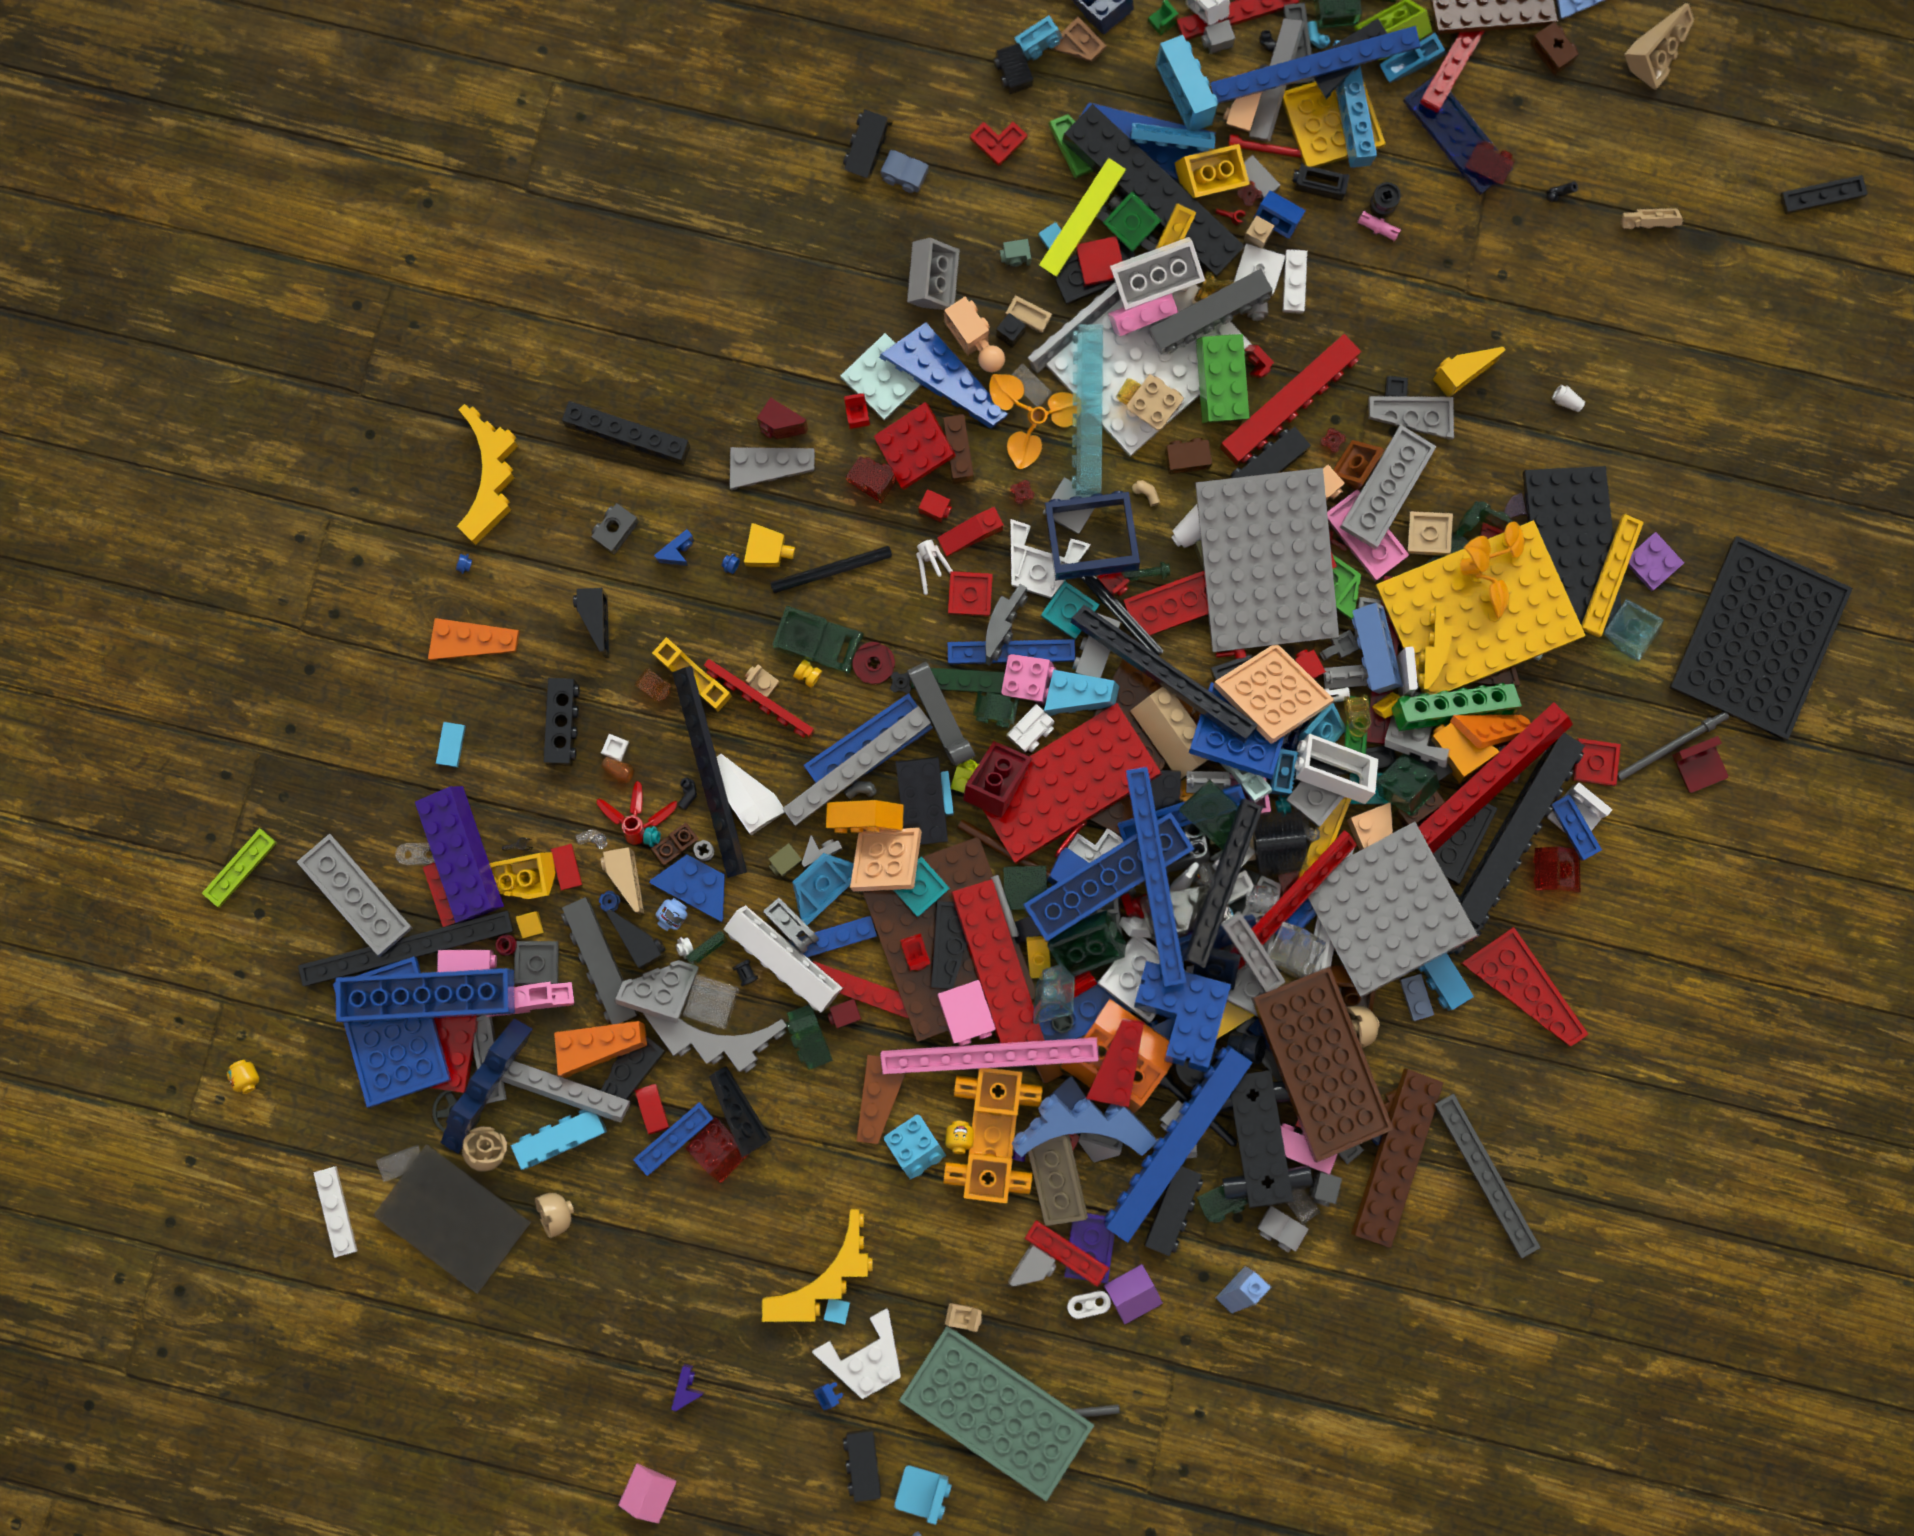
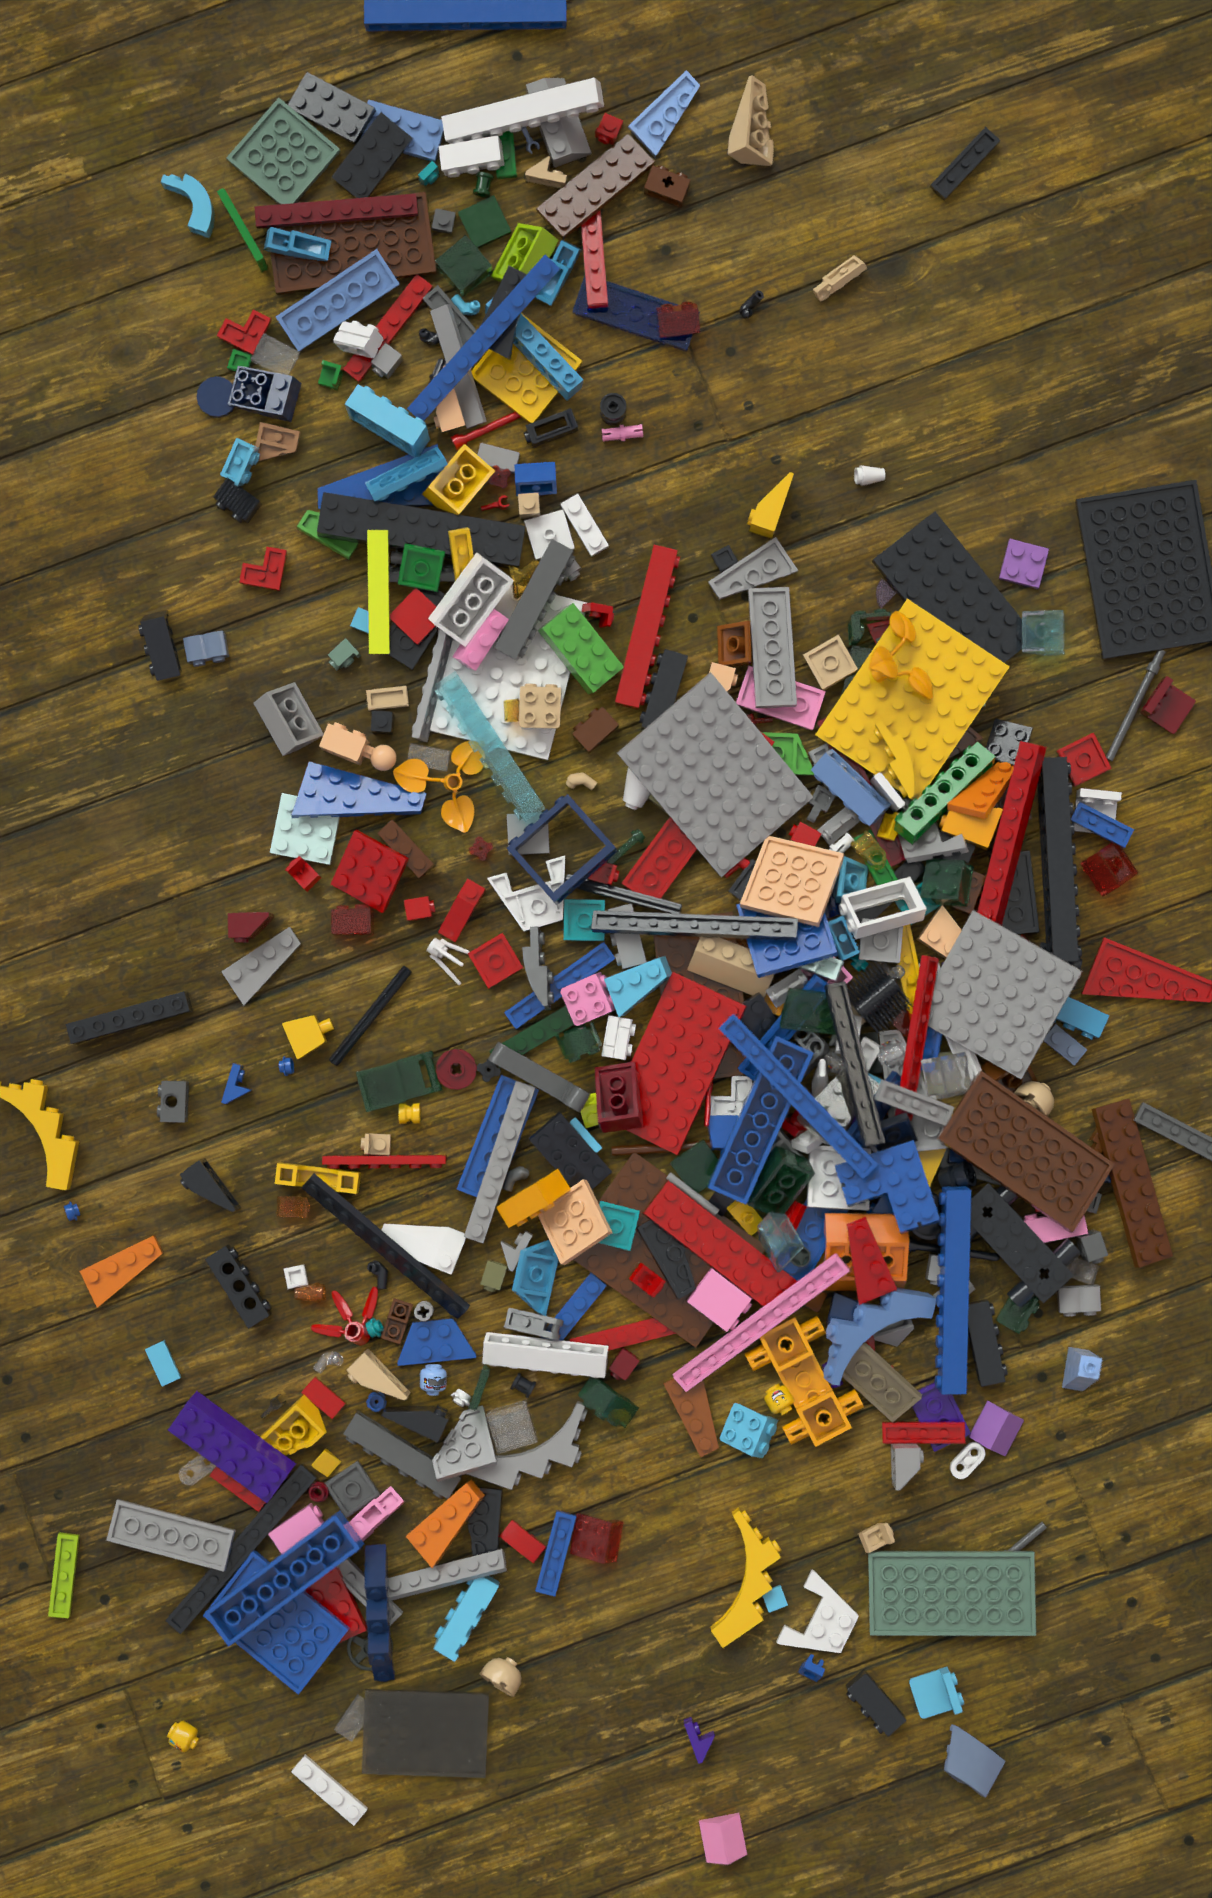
camera: 30 degrees left, 5 degrees up
tan cylinder [462,1127,507,1171] -> none
black wing [709,1066,772,1158] -> none
clear red plate [1321,428,1346,453] -> none
yellow tile [1581,514,1644,637] -> none
none -> hinge [986,718,1033,765]

